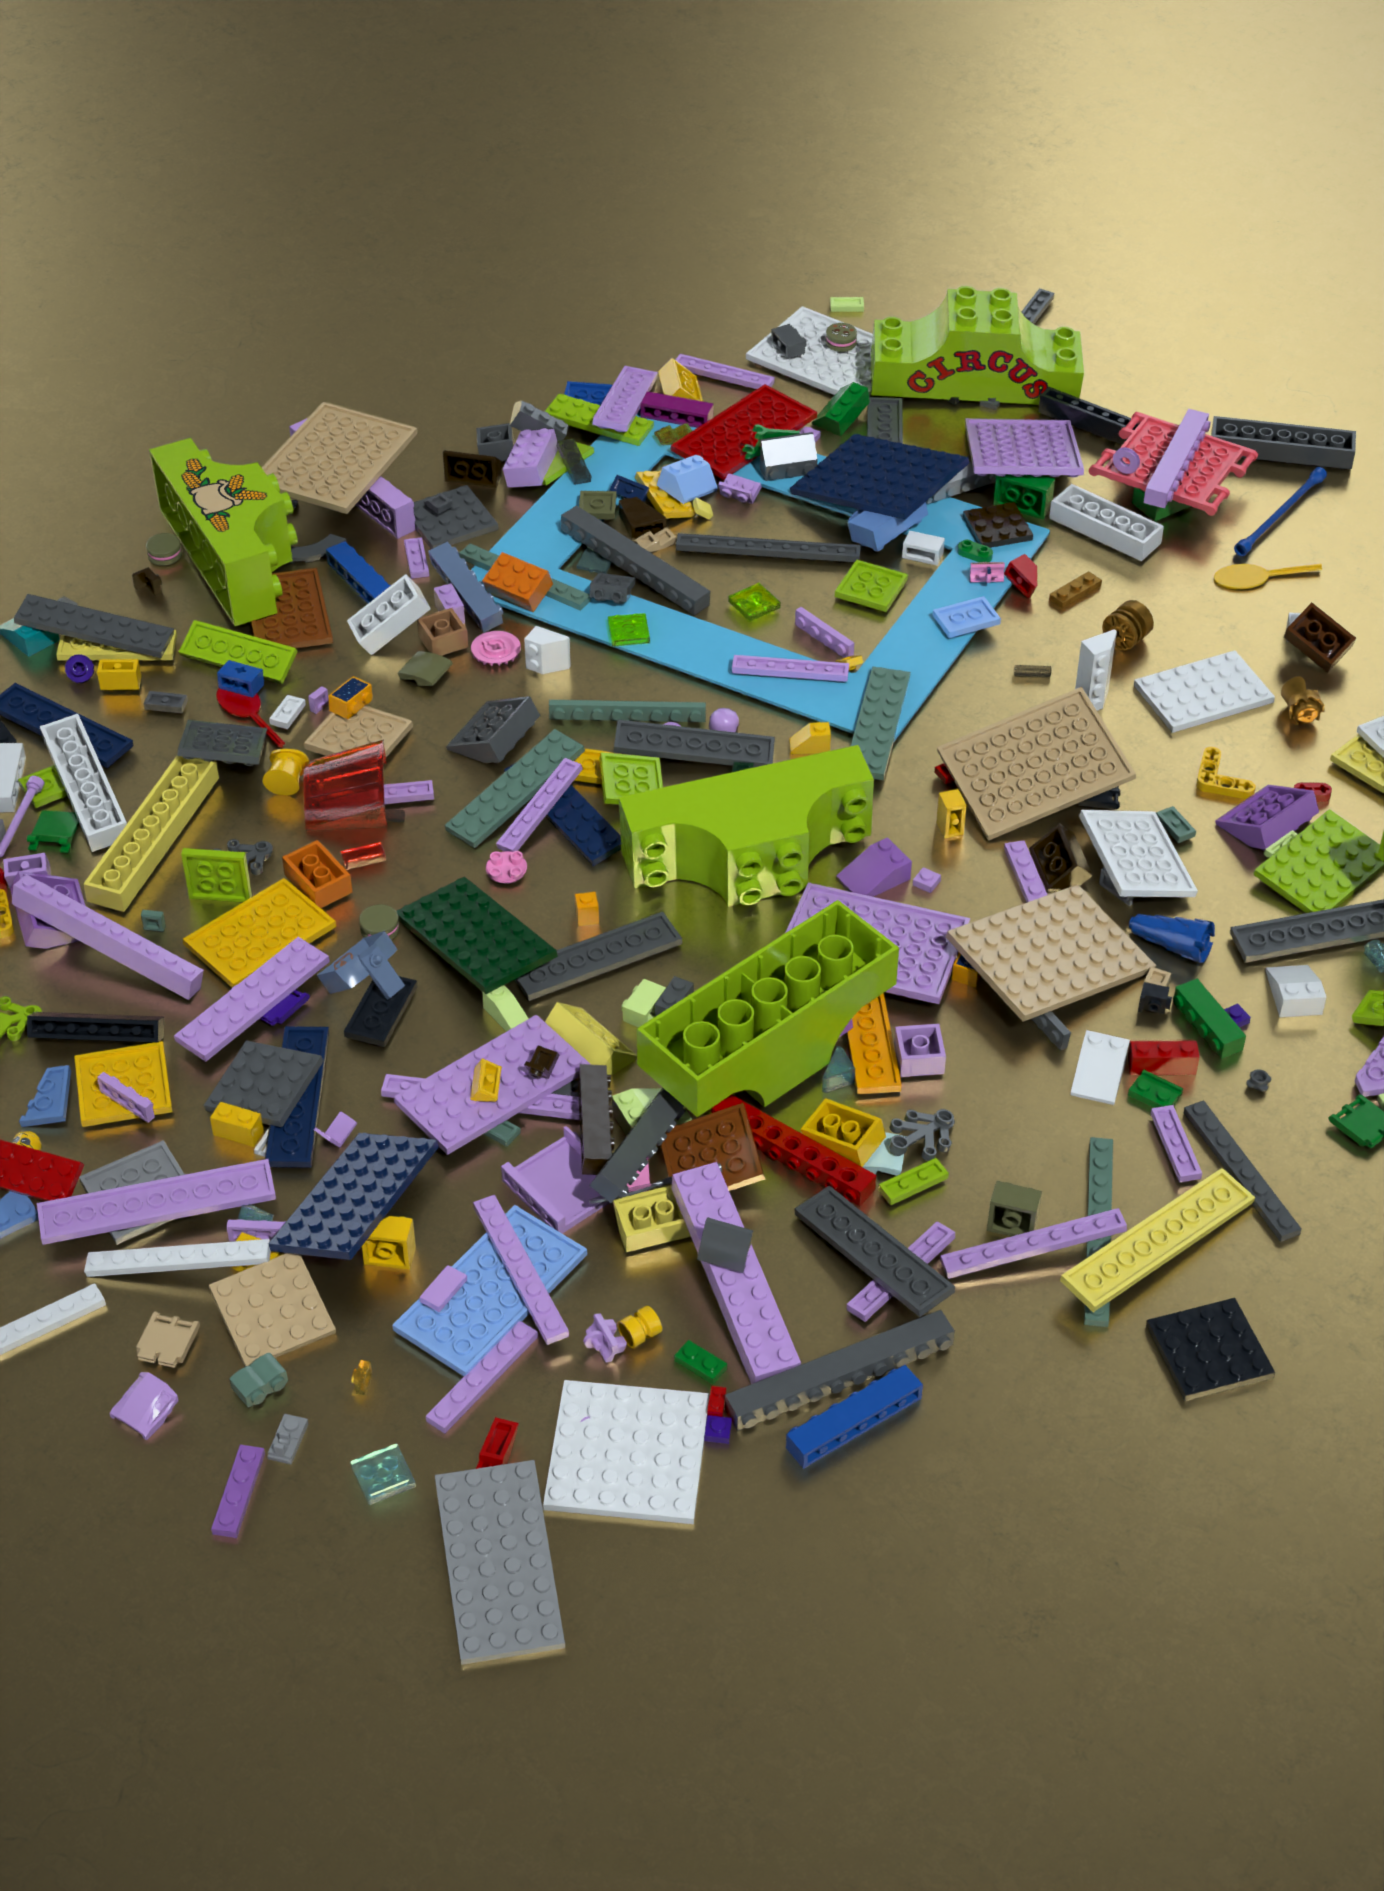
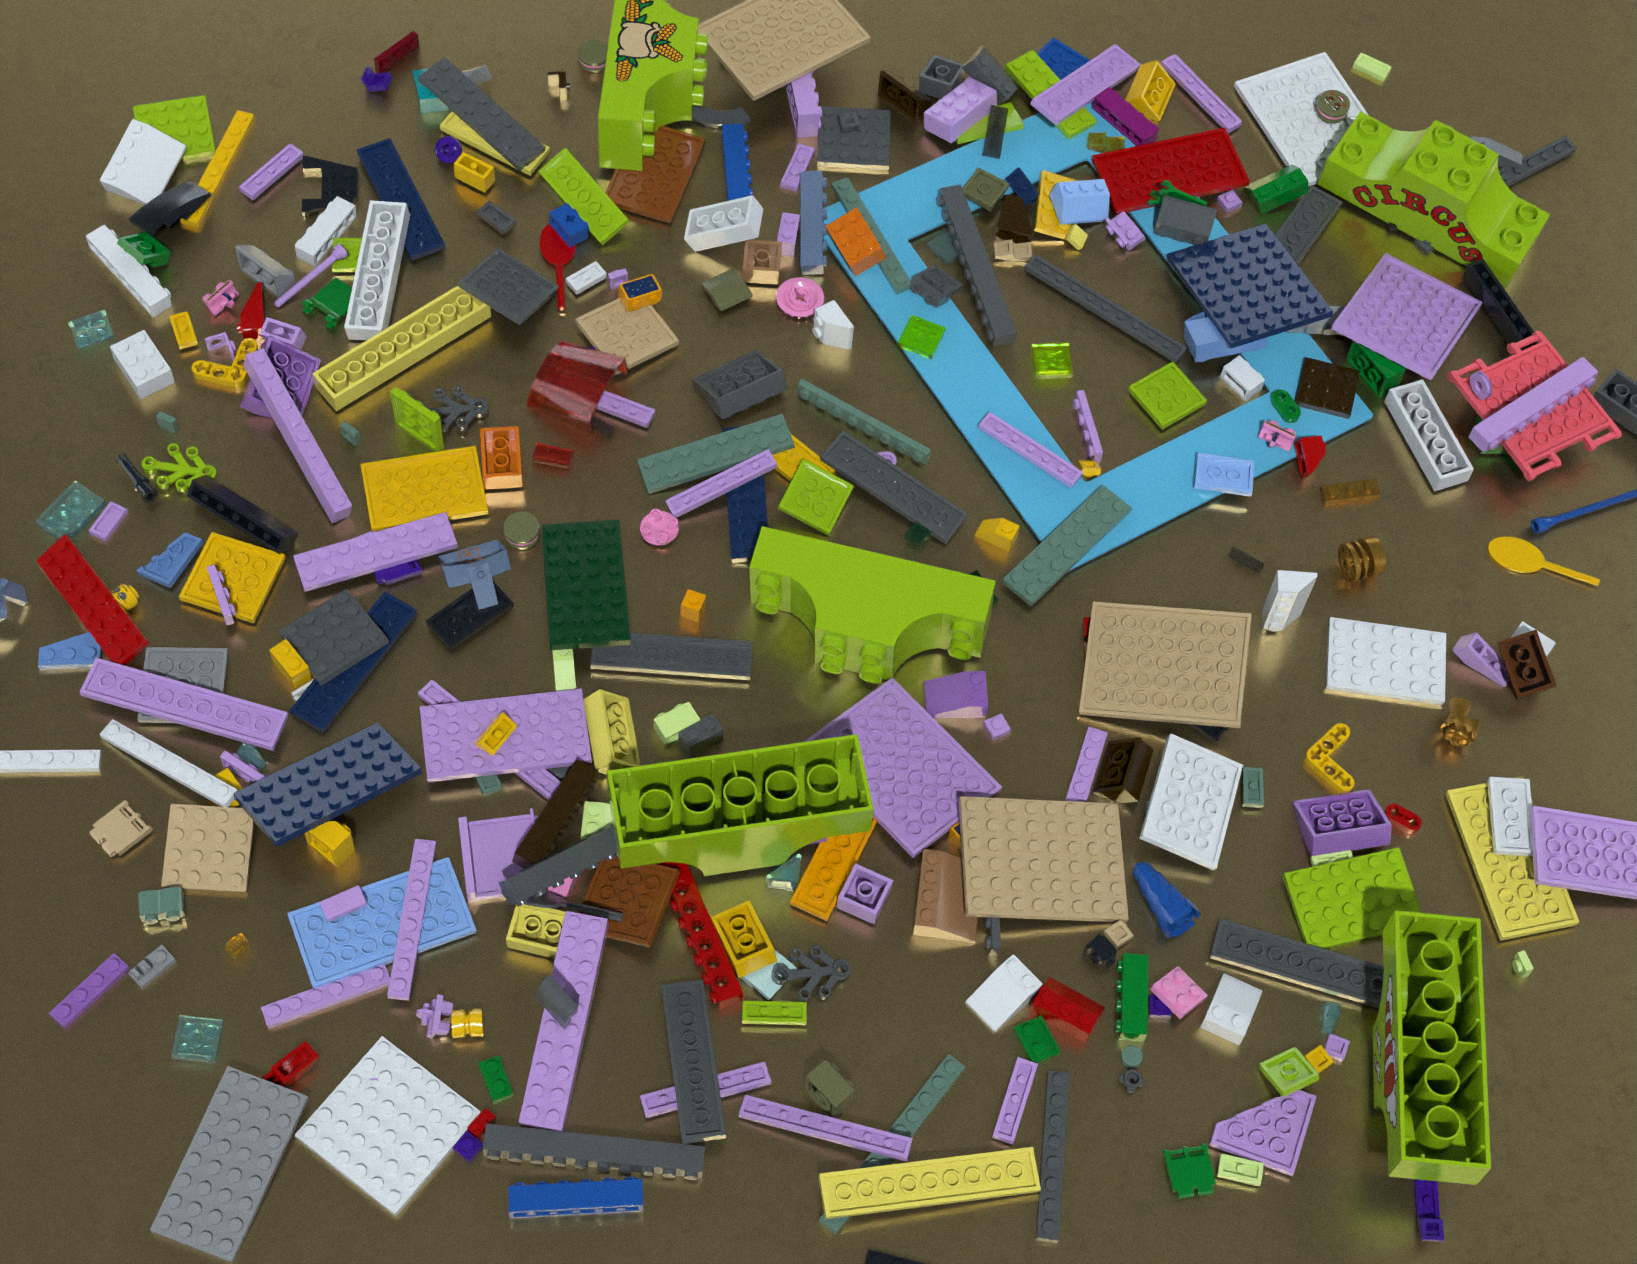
camera: 25 degrees right, 15 degrees up
lavender slope [109,1372,179,1440] -> none
yellow hat [263,749,309,796] -> none
lavender bracket [314,1112,357,1148] -> none
dark brown bracket [524,1045,560,1079] -> none
lavender hair [709,708,739,732] -> none
dark grey brick [771,324,807,359] -> none
yellow brick [936,789,967,839] -> none
none -> medium nougat slope [913,849,978,943]
none -> sand green tile [1121,1045,1143,1068]
none -> bright pink plate [1150,966,1208,1019]
none -> lavender slope [1452,632,1510,687]

